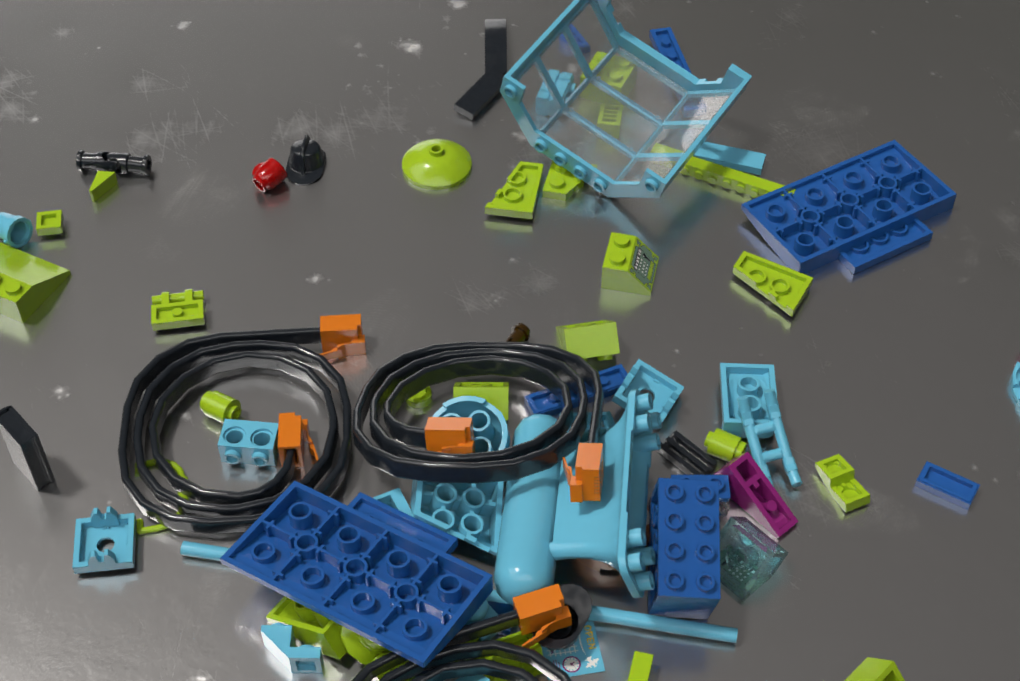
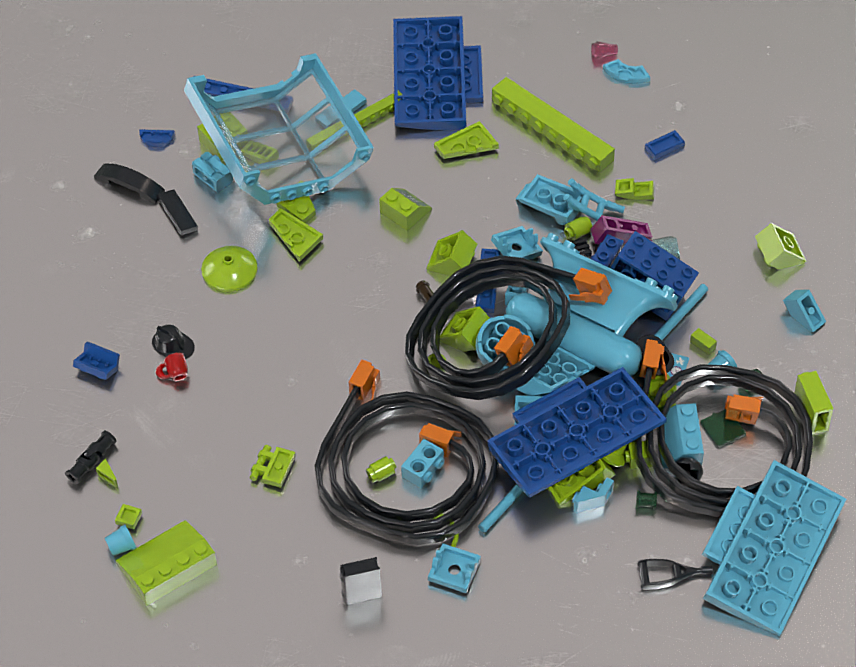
camera: 60 degrees left, 5 degrees up
none -> blue bracket [73,341,120,380]
none -> lime brick [492,77,615,172]

